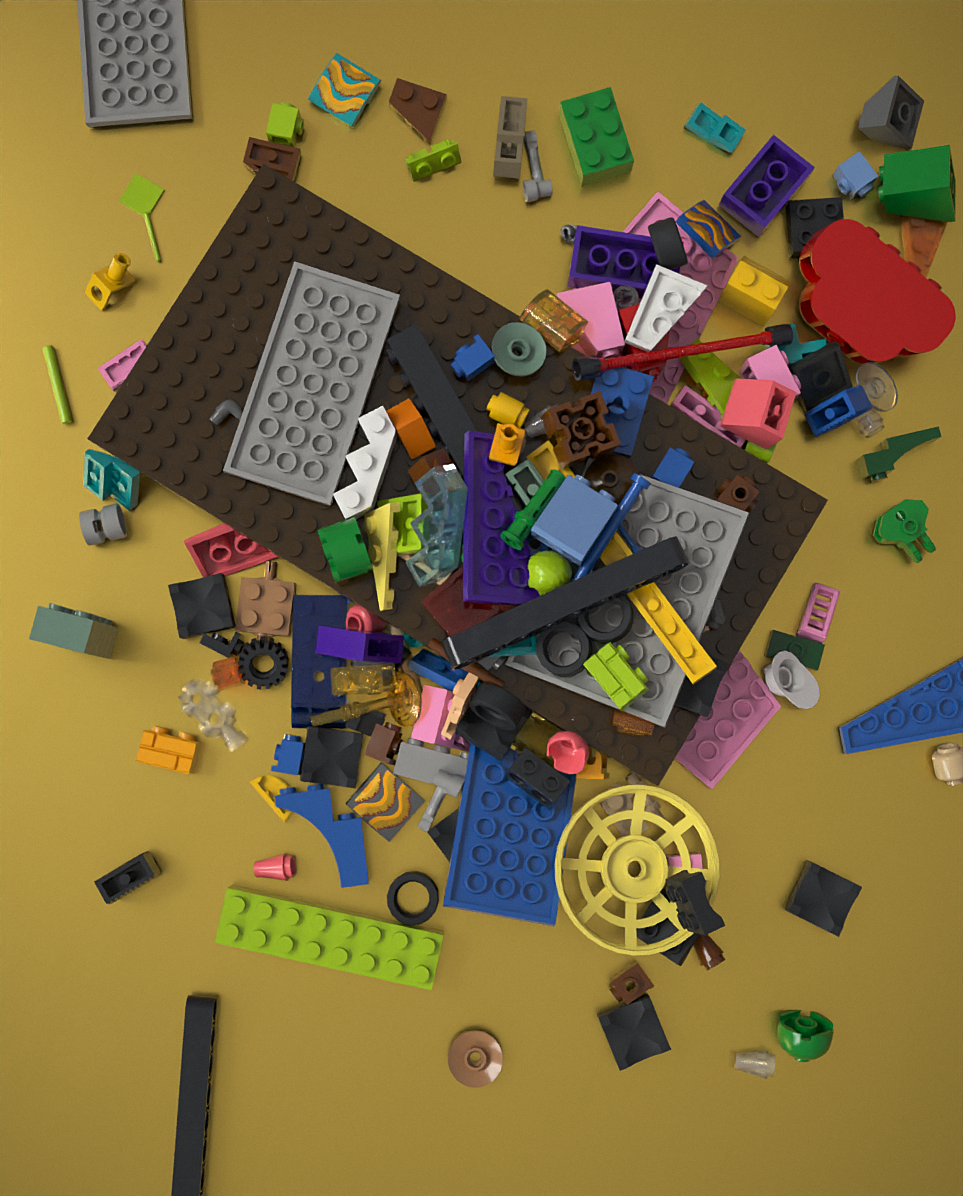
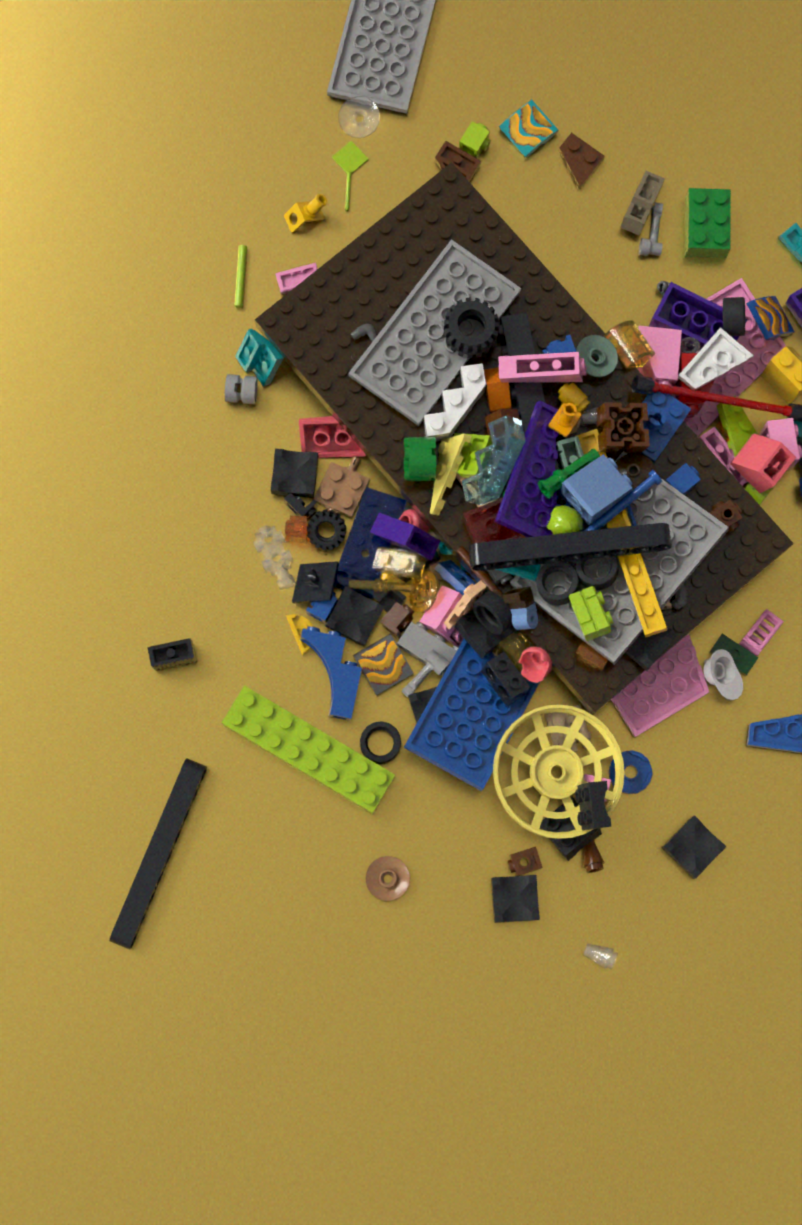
camera: 20 degrees right, 5 degrees down
sand green brick [29,603,119,659] -> none
light orange brick [136,726,201,774] -> none
coral cone [254,853,296,881] -> none
lime hinge [405,139,462,181] -> none
light orange hinge [576,748,610,779] -> none
green cylinder [777,1010,834,1062] -> none
none -> black piece [292,561,339,603]
none -> clear dish [339,96,380,138]
none -> black tyre [444,297,499,358]
none -> bright pink slope [498,352,586,383]
none -> leg [502,586,538,630]
none -> blue tile [608,750,653,794]

